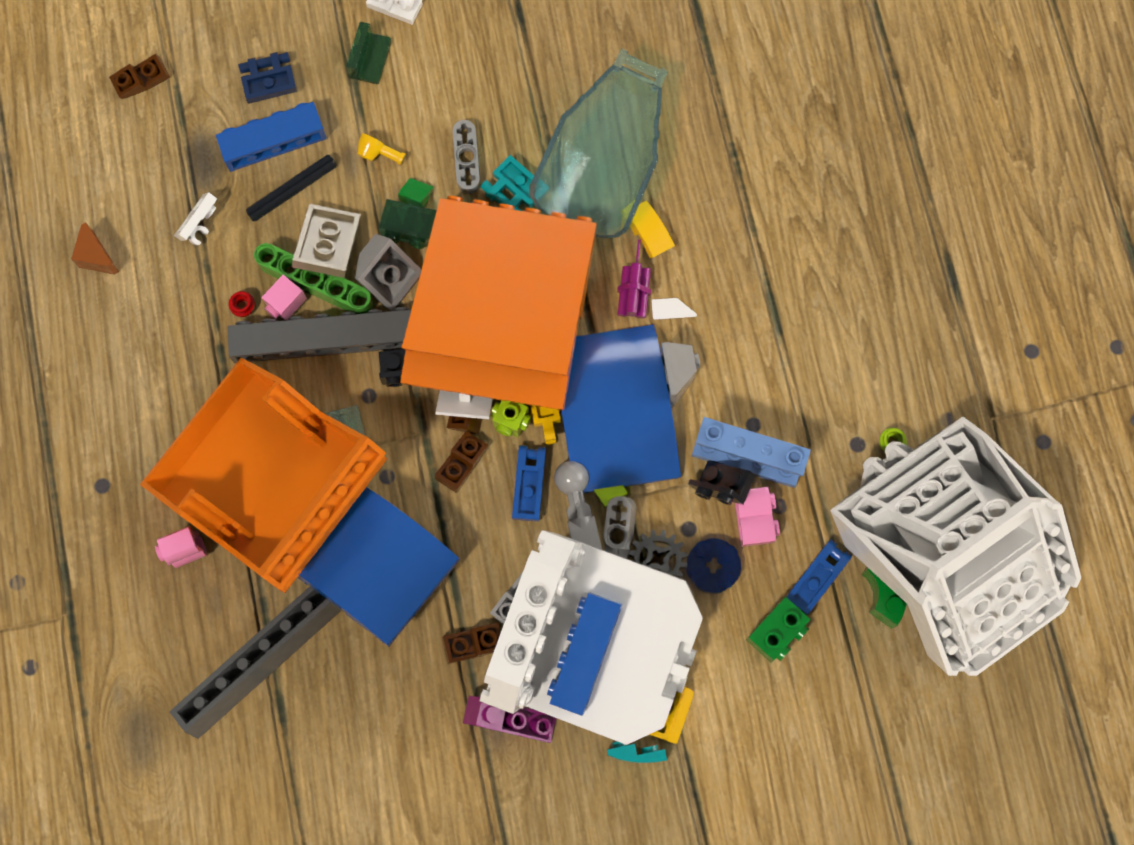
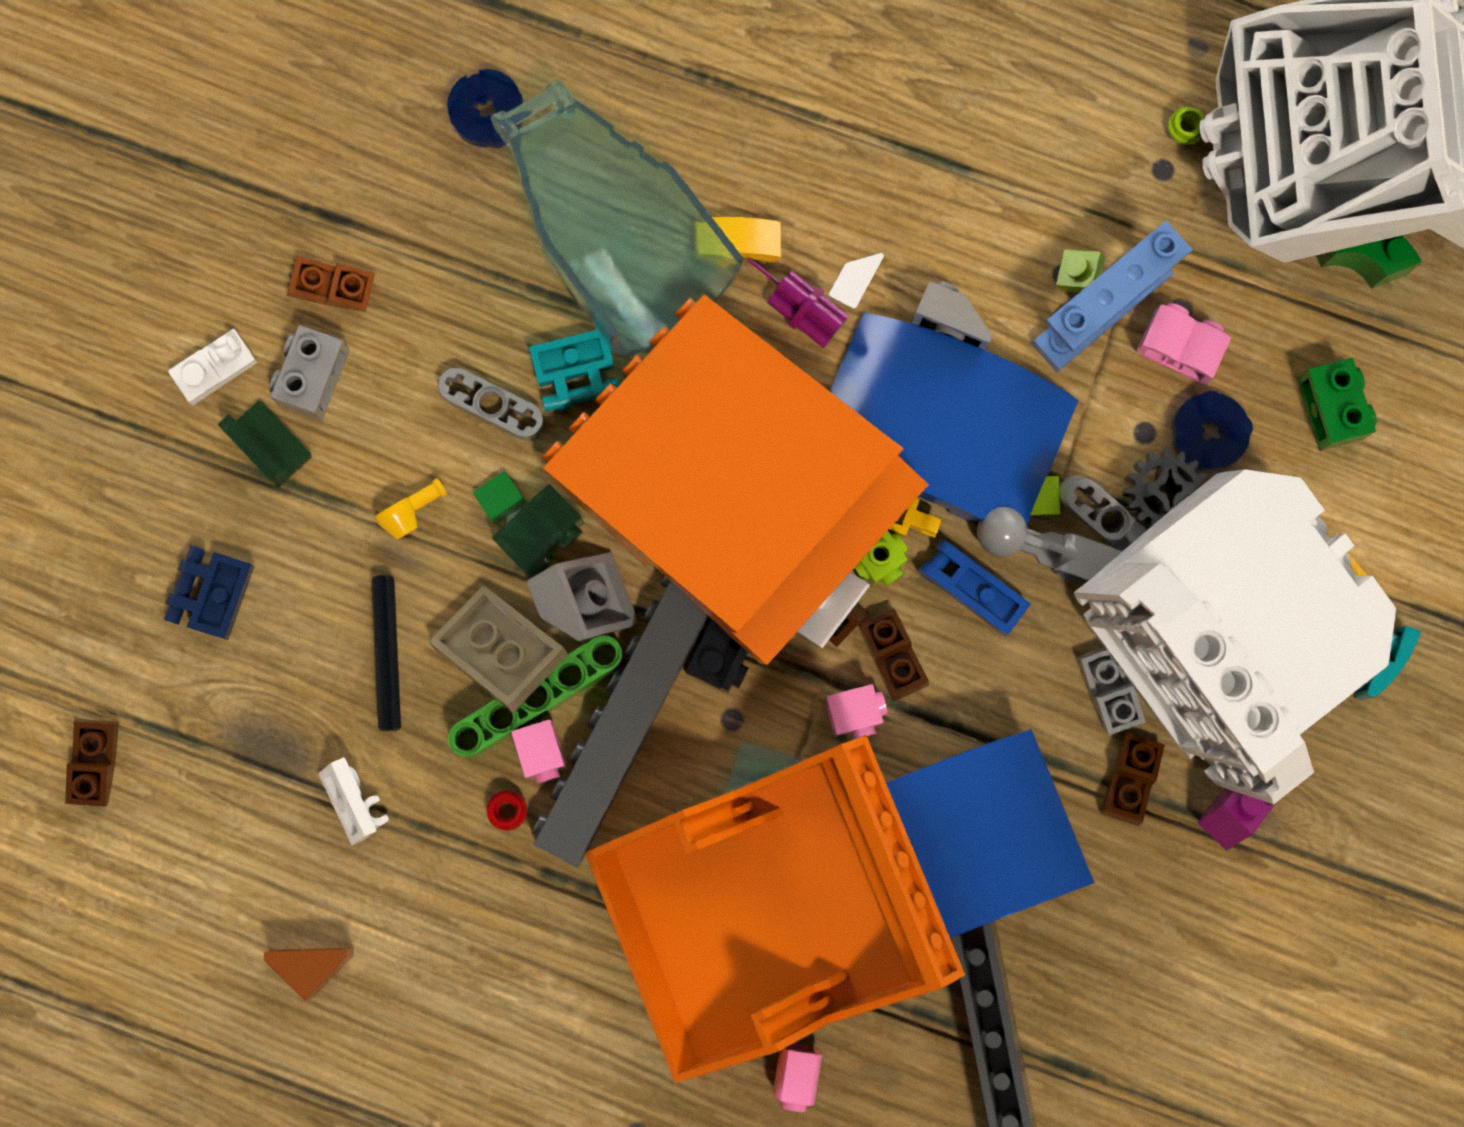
camera: 65 degrees left, 5 degrees up
blue brick [216,102,327,172] -> none
blue brick [547,592,623,716] -> none
black bracket [688,461,756,505] -> none
blue plate [786,539,852,615] -> none
none -> light grey brick [269,325,350,421]
none -> dark orange slope [287,256,375,312]
none -> clear blue plate [447,69,525,149]
none -> bright pink brick [824,684,888,740]
none -> lime plate [1056,249,1105,292]

